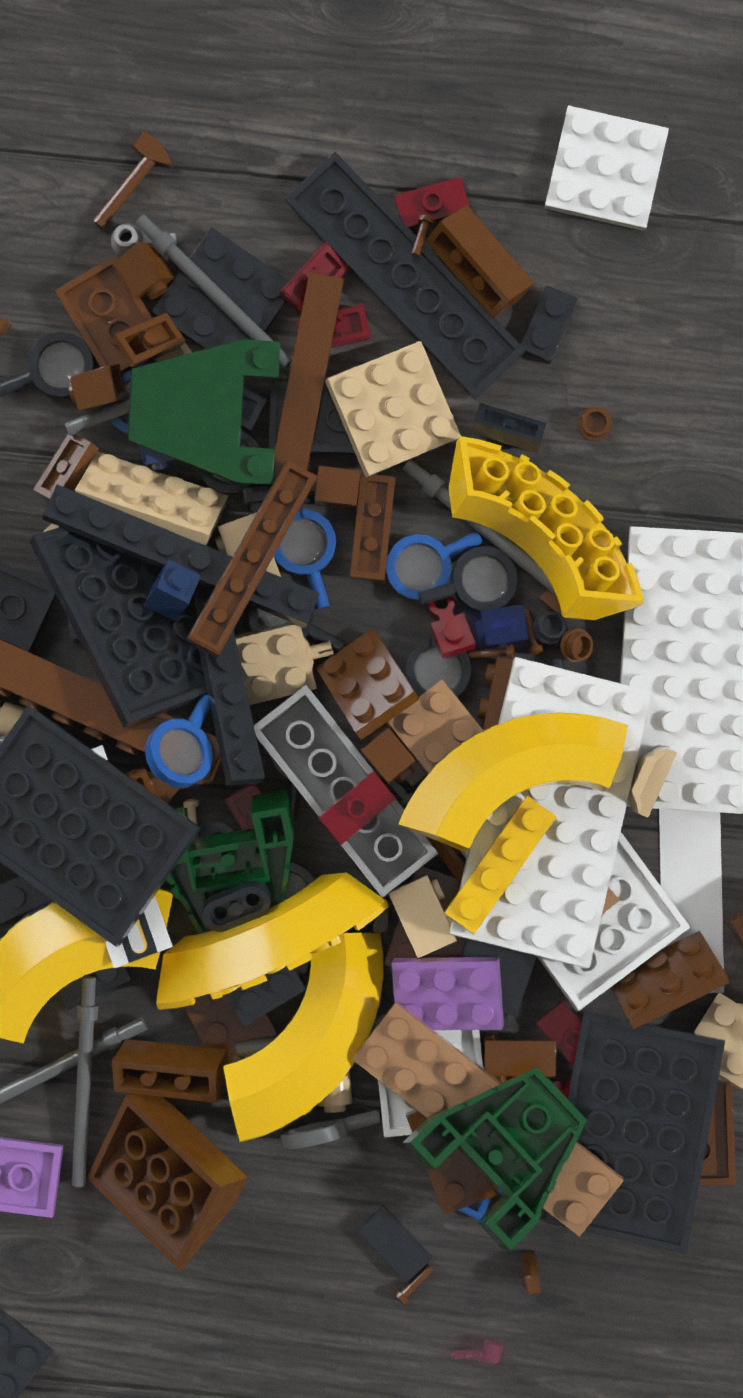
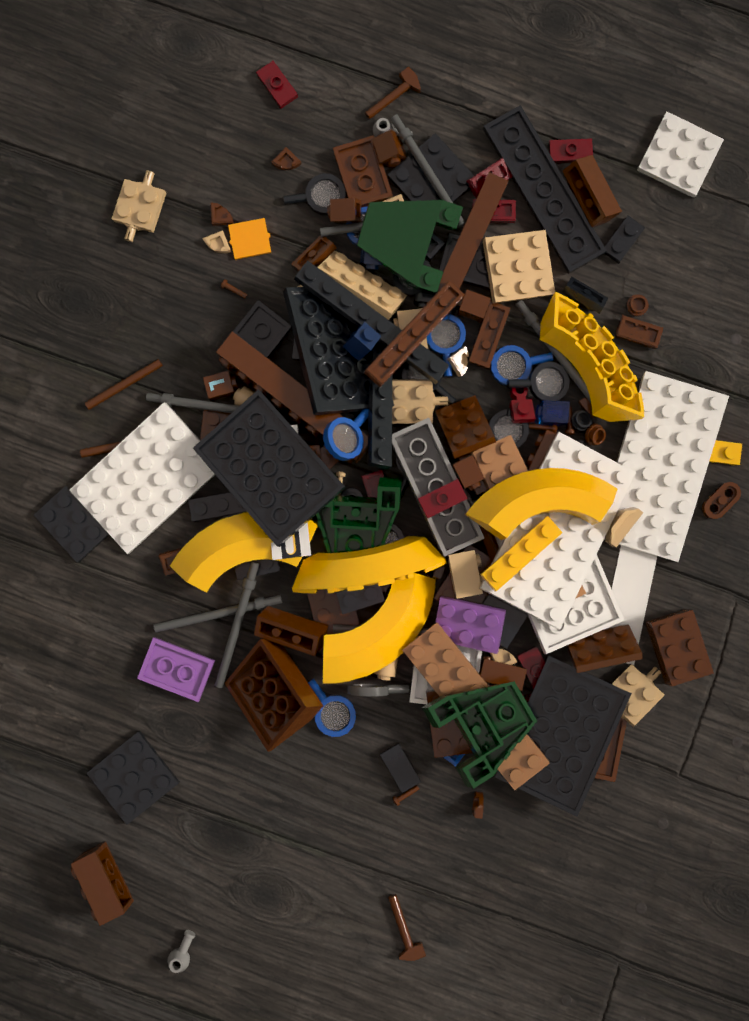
camera: 10 degrees right, 0 degrees up
reddish brown slope [112,313,186,368] -> none
black plate [202,880,271,932] -> none
reddish brown piece [411,215,434,258] -> none
clear pink hand [452,1340,503,1365] -> none
none -> piece [308,678,356,737]
none -> tan tile [447,346,469,377]
none -> tan tile [490,648,517,665]
none -> reddish brown plate [615,315,663,350]

